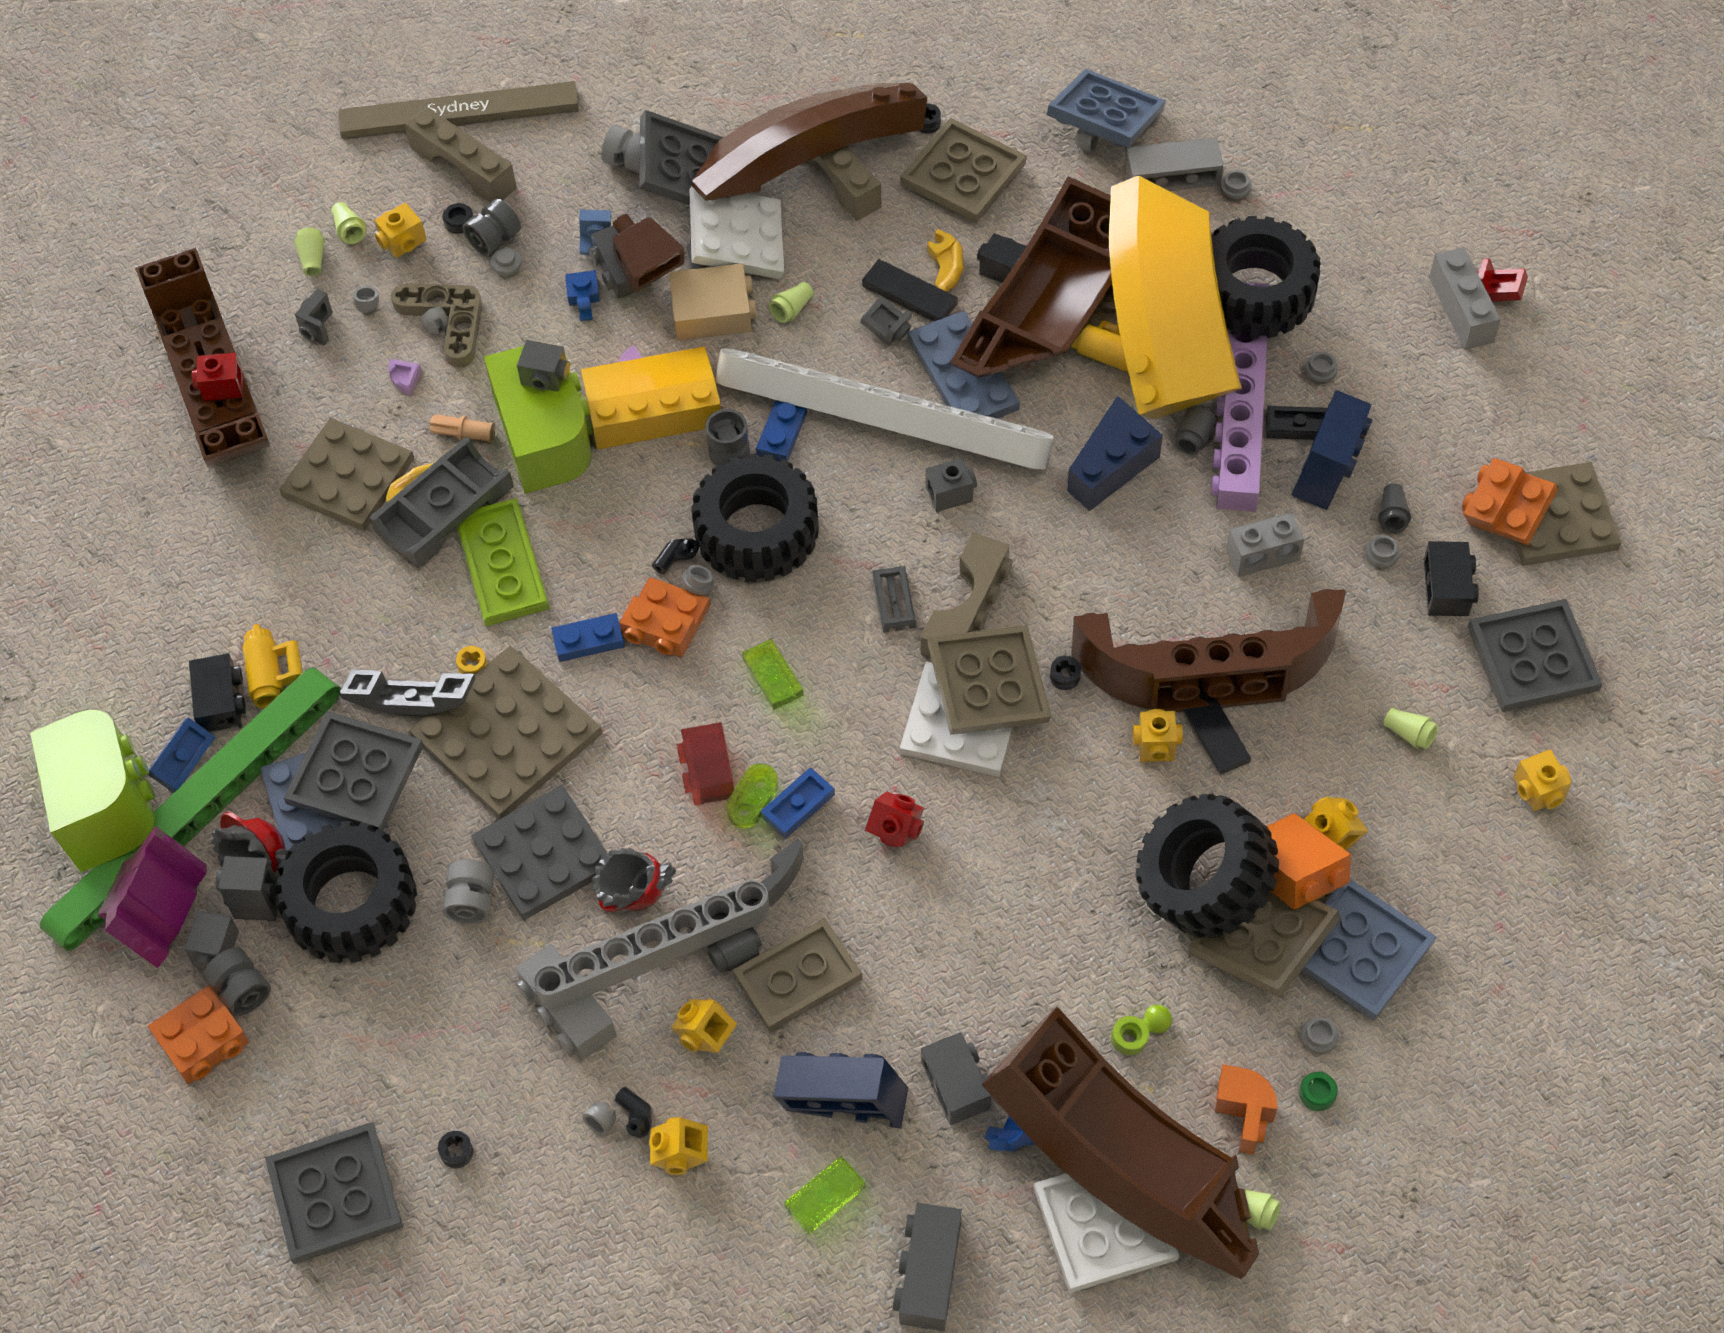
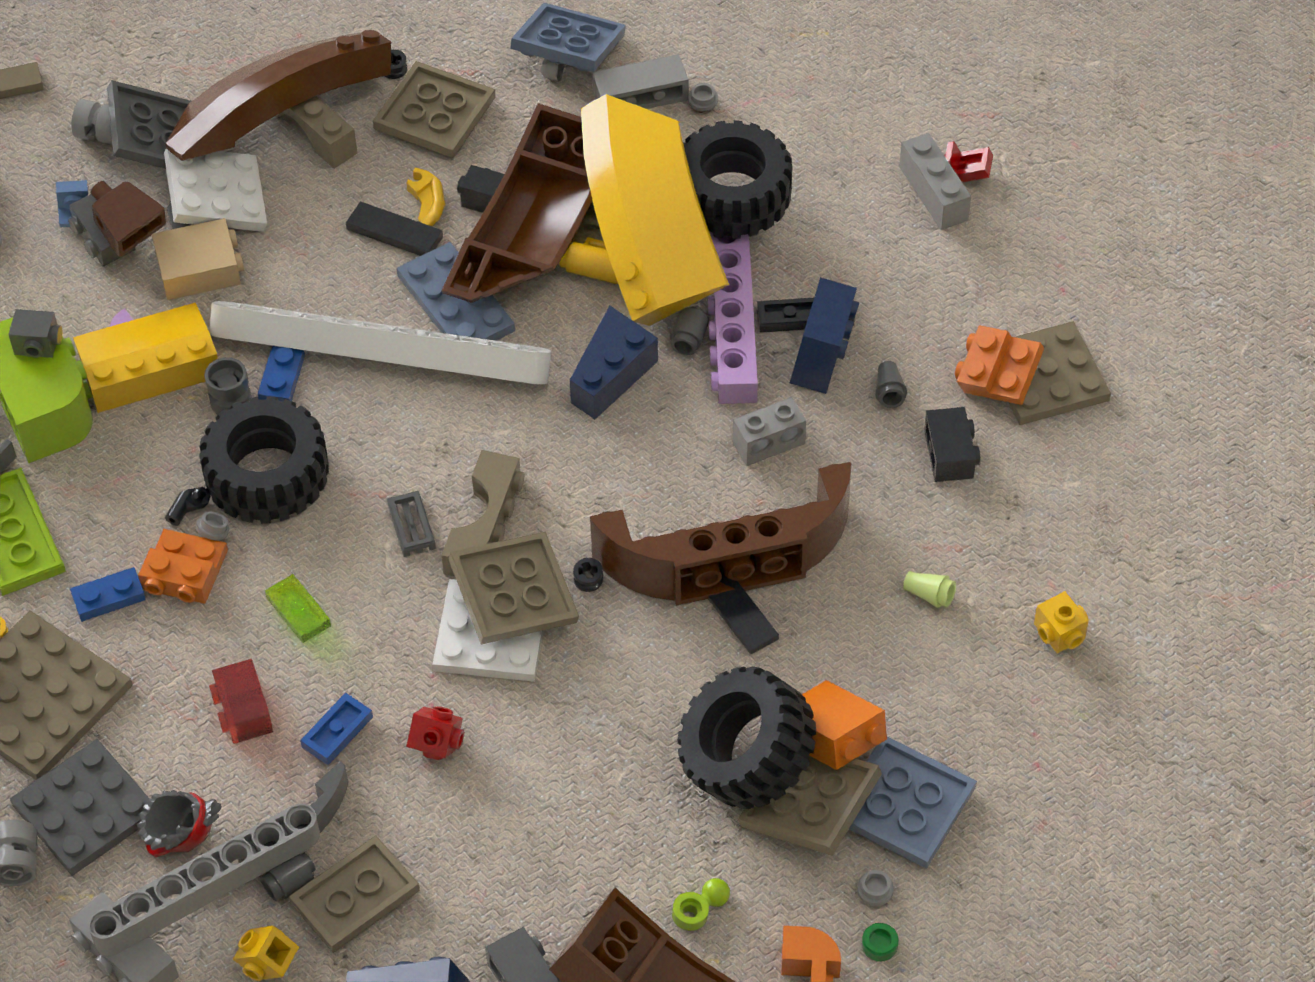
camera: 10 degrees left, 5 degrees down
blue plate [565,270,600,321] -> none
clear neon green plate [726,763,778,828] -> none
yellowish green cone [769,282,814,323] -> none
dark grey bracket [860,296,912,346] -> none
dark grey brick [925,458,977,512] -> none
yellow brick [1132,709,1183,762] -> none
yellow brick [1303,797,1368,851] -> none
light grey plate [1305,352,1338,382] -> none
light grey plate [1366,535,1400,567] -> none
dark grey plate [1468,599,1602,712] -> none

